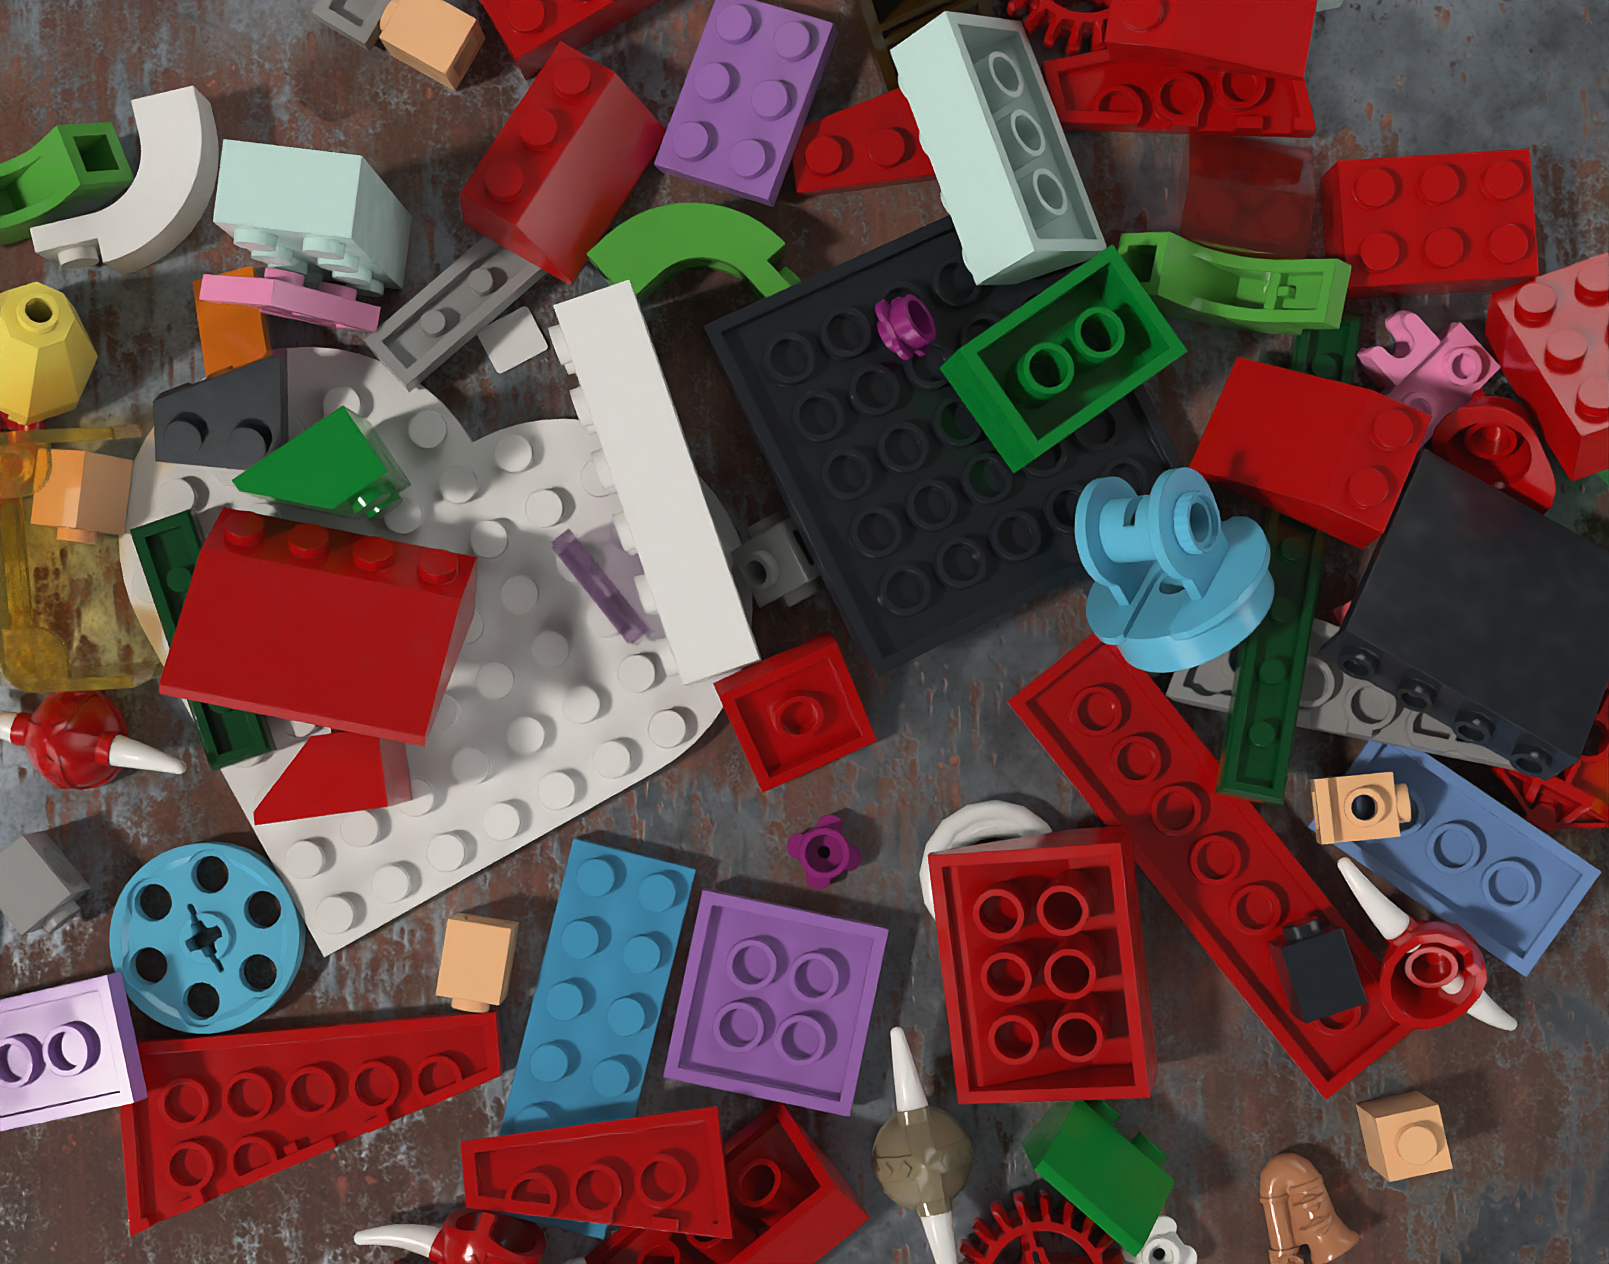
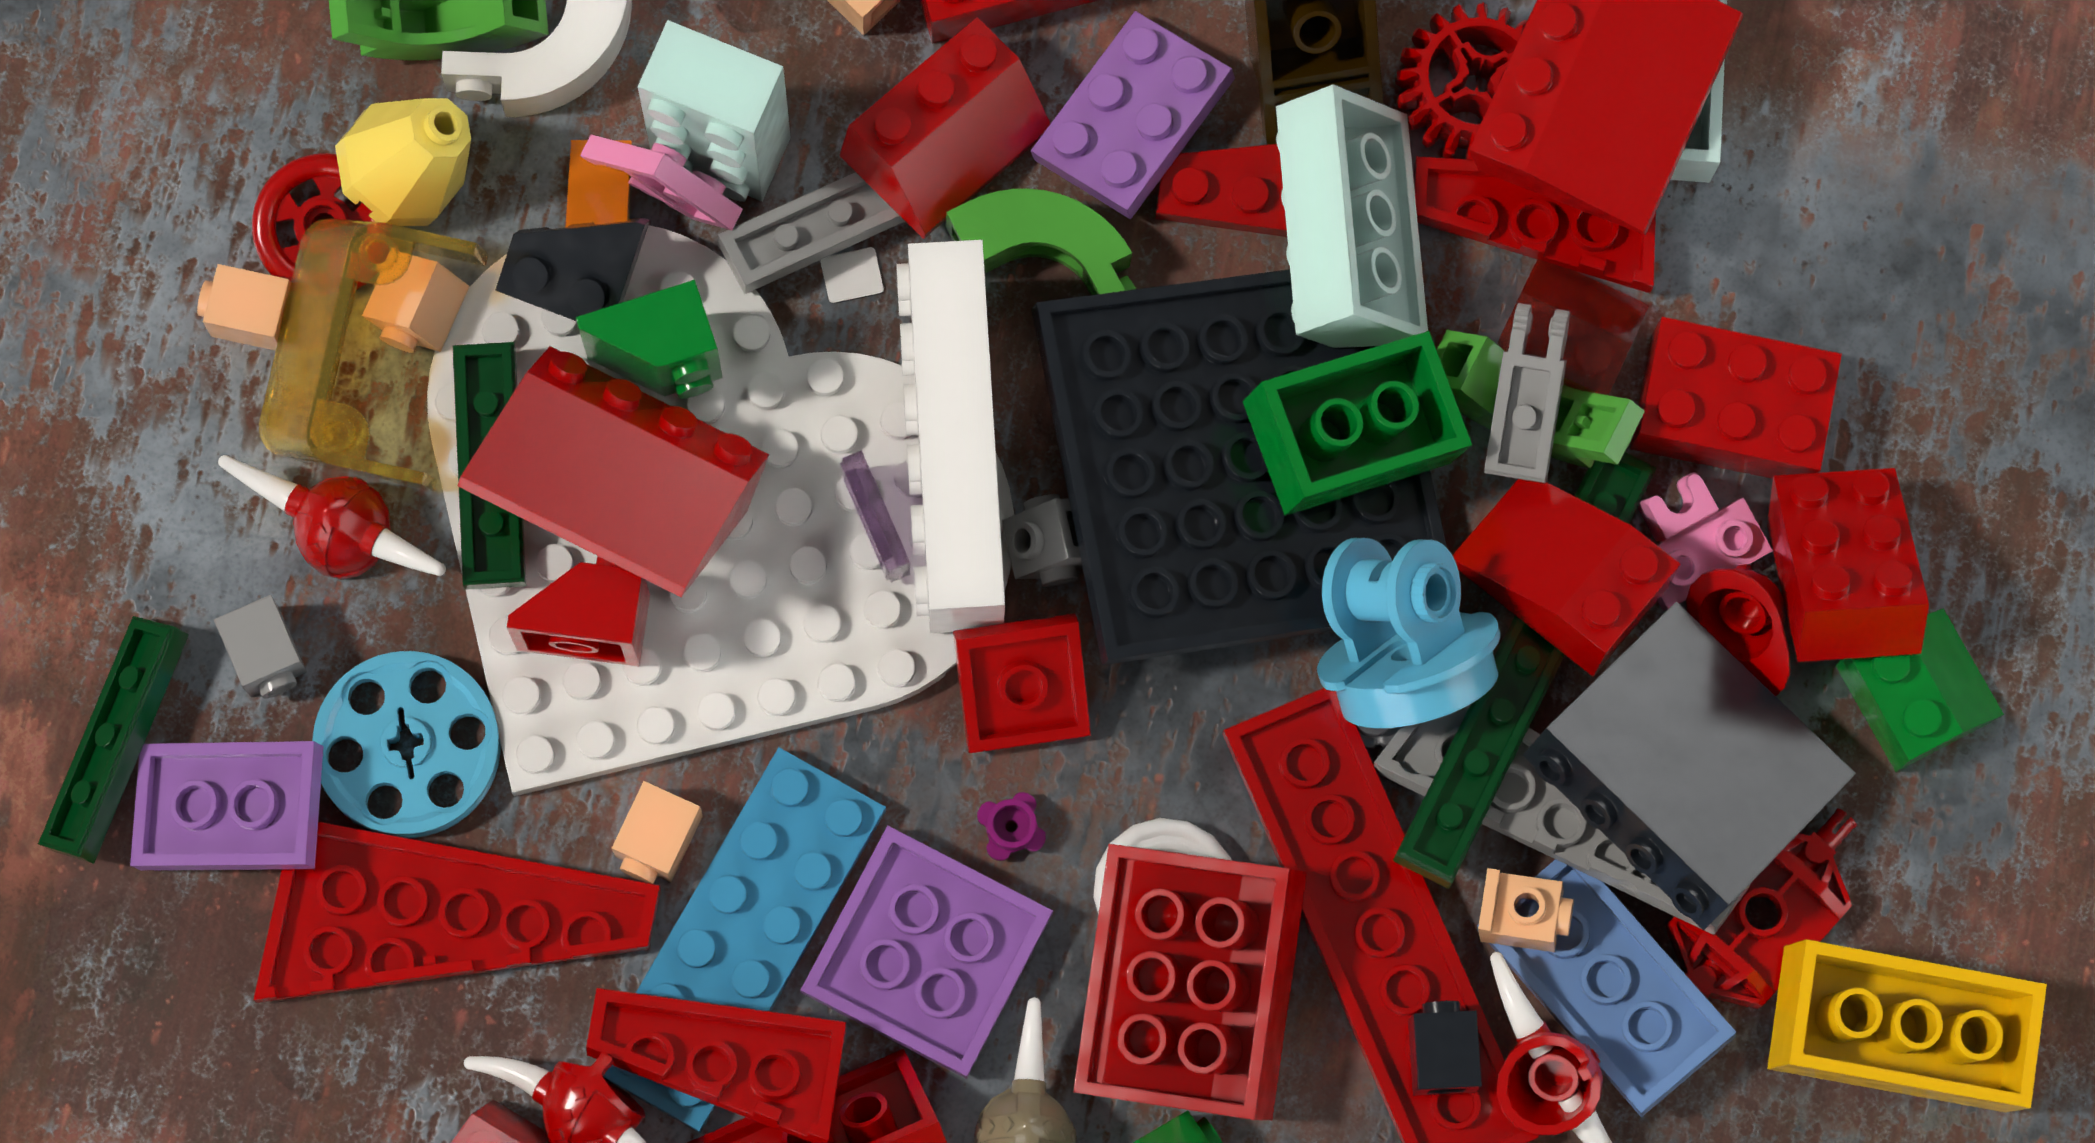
camera: 10 degrees right, 10 degrees down
magenta plate [875,294,936,360] -> none
none -> light grey hinge [1484,303,1570,483]

